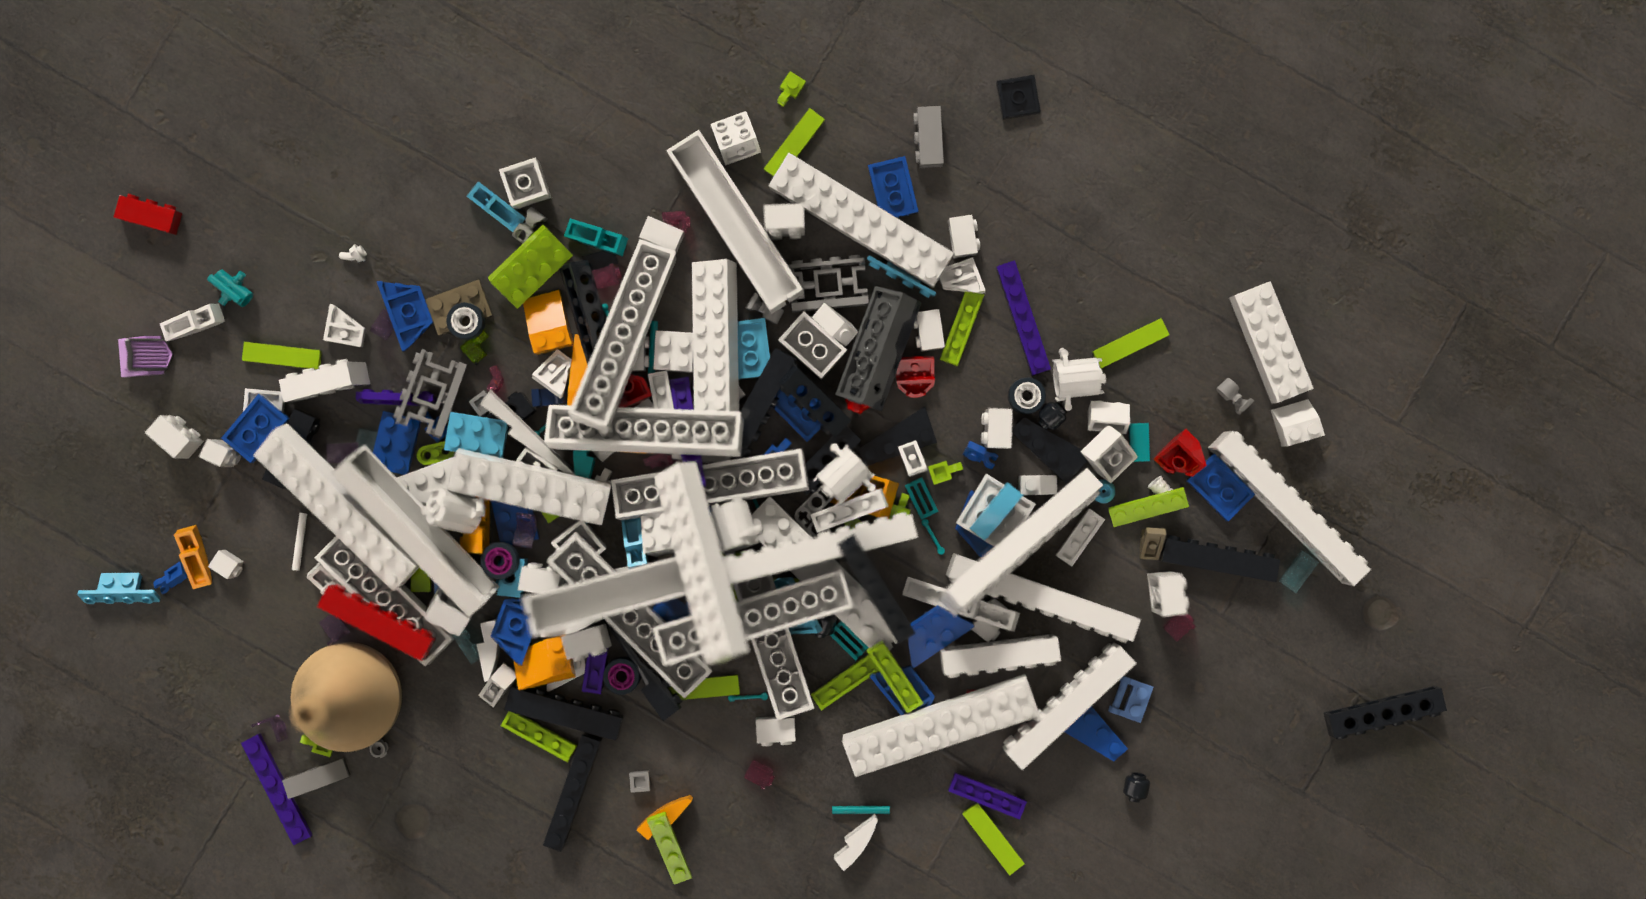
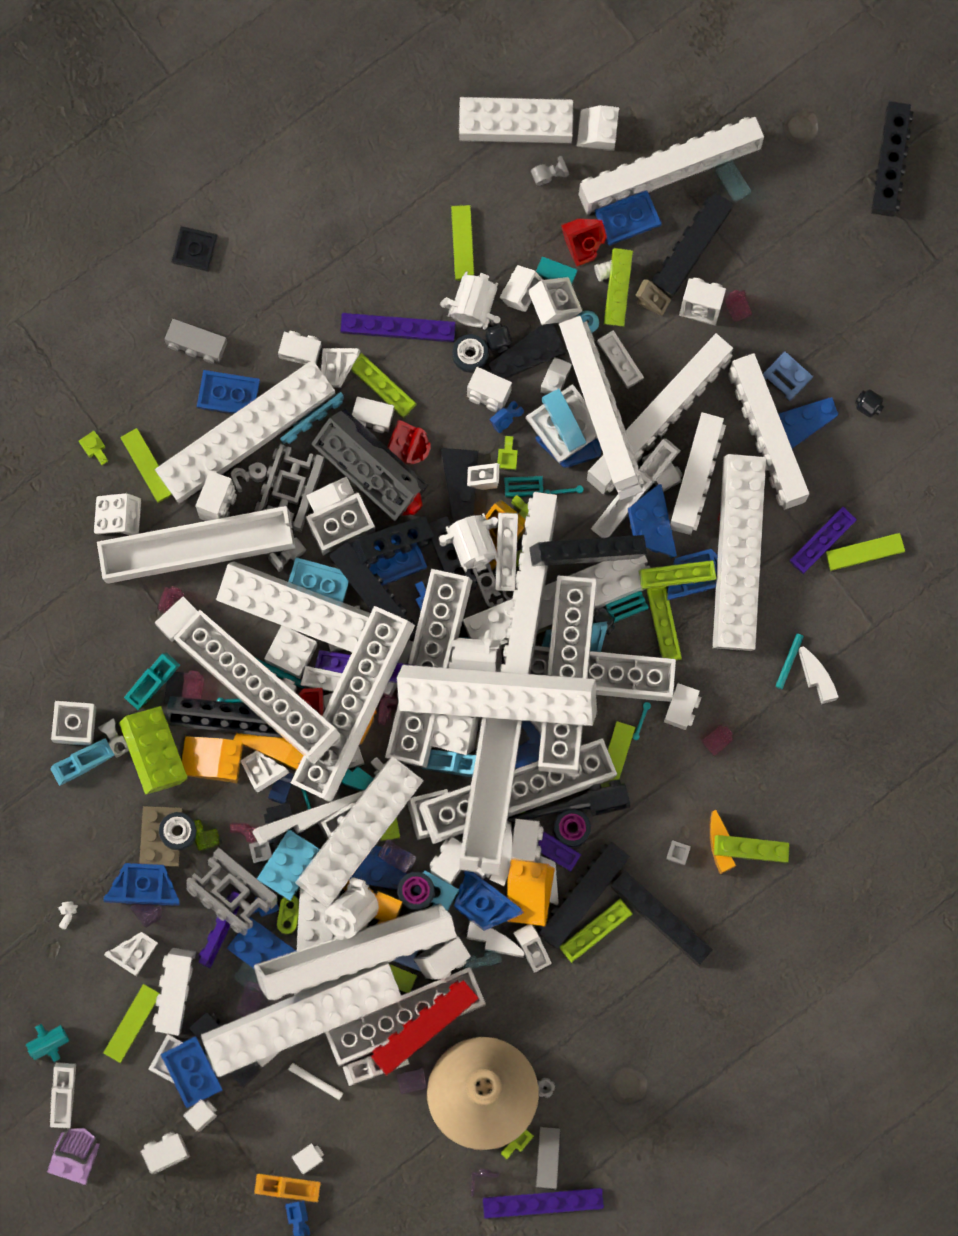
camera: 70 degrees left, 10 degrees down
none -> light grey leg [231,462,267,492]

